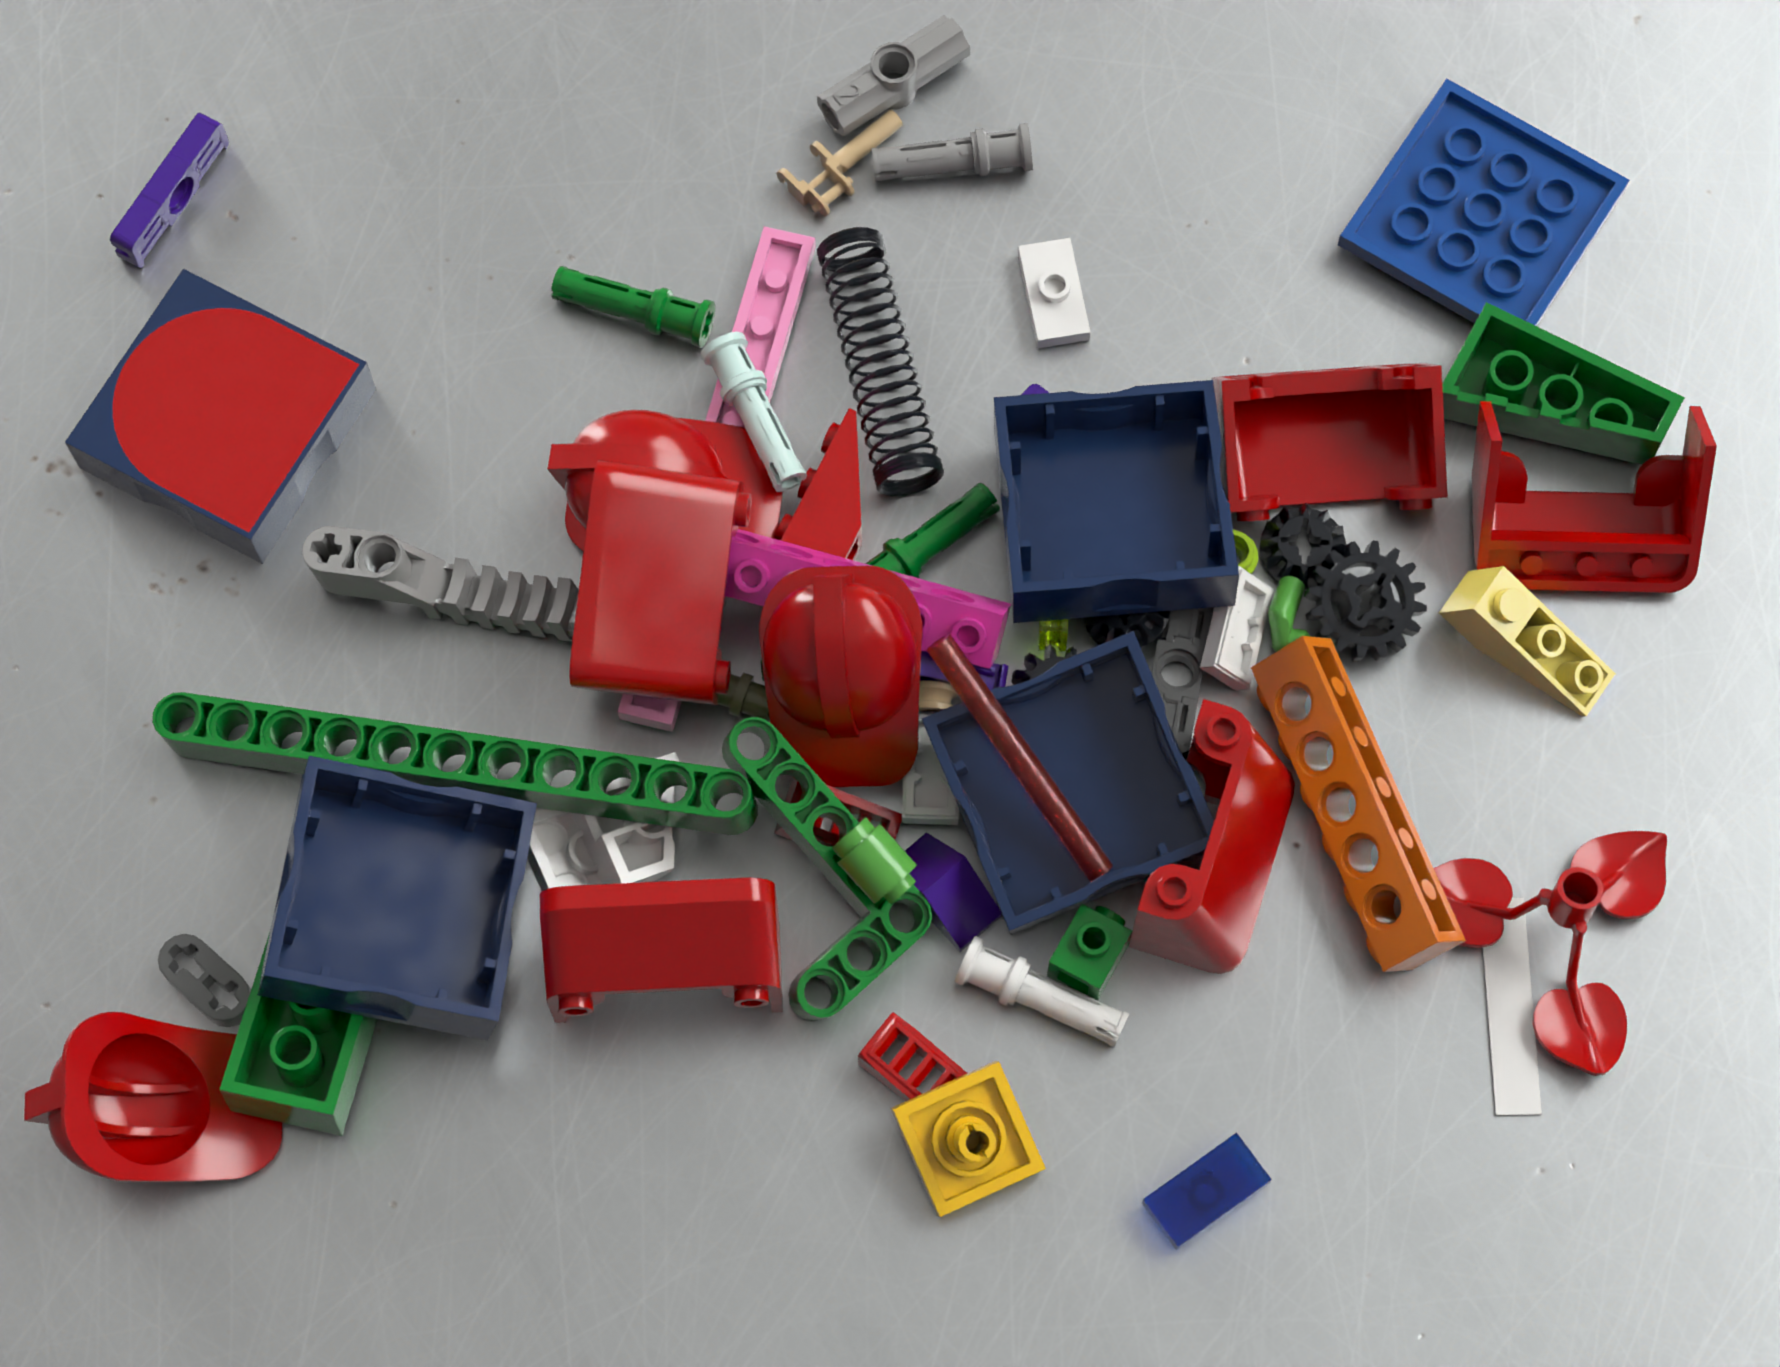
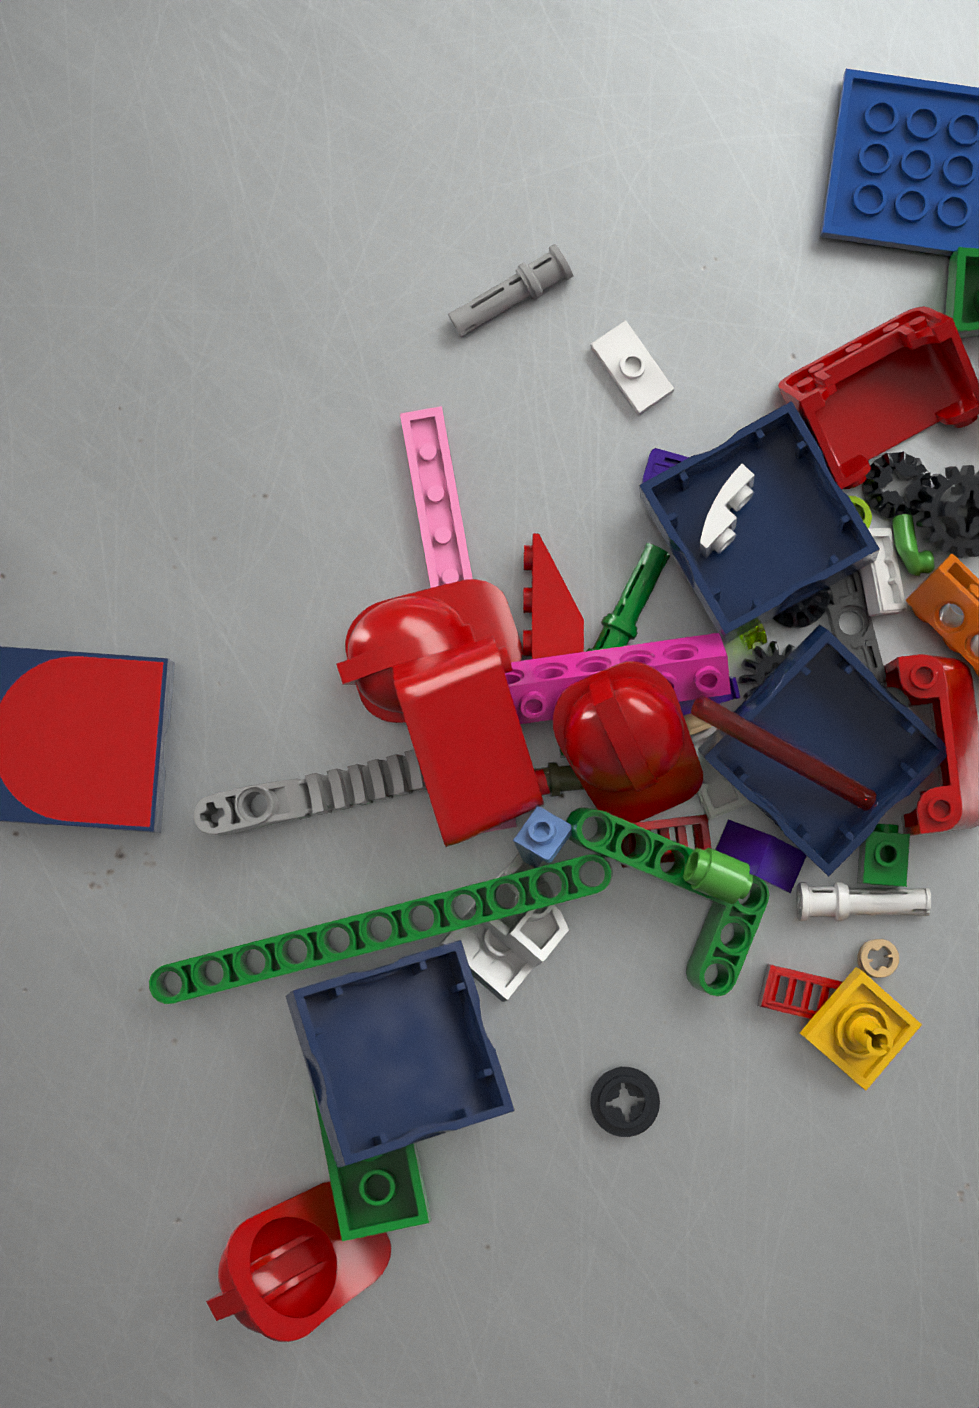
camera: 20 degrees left, 15 degrees up
dark grey beam [158,934,251,1027] -> none
red windscreen [539,877,783,1023] -> none
green pin [551,266,716,348] -> none
light aqua pin [701,332,807,492] -> none
tan piece [776,110,903,216] -> none
black piece [816,227,944,496] -> none
light grey piece [817,15,970,137] -> none
none -> medium blue bracket [513,806,572,868]
none -> black gear [590,1066,660,1137]
none -> white slope [700,464,754,558]
none -> tan bush [857,939,899,978]

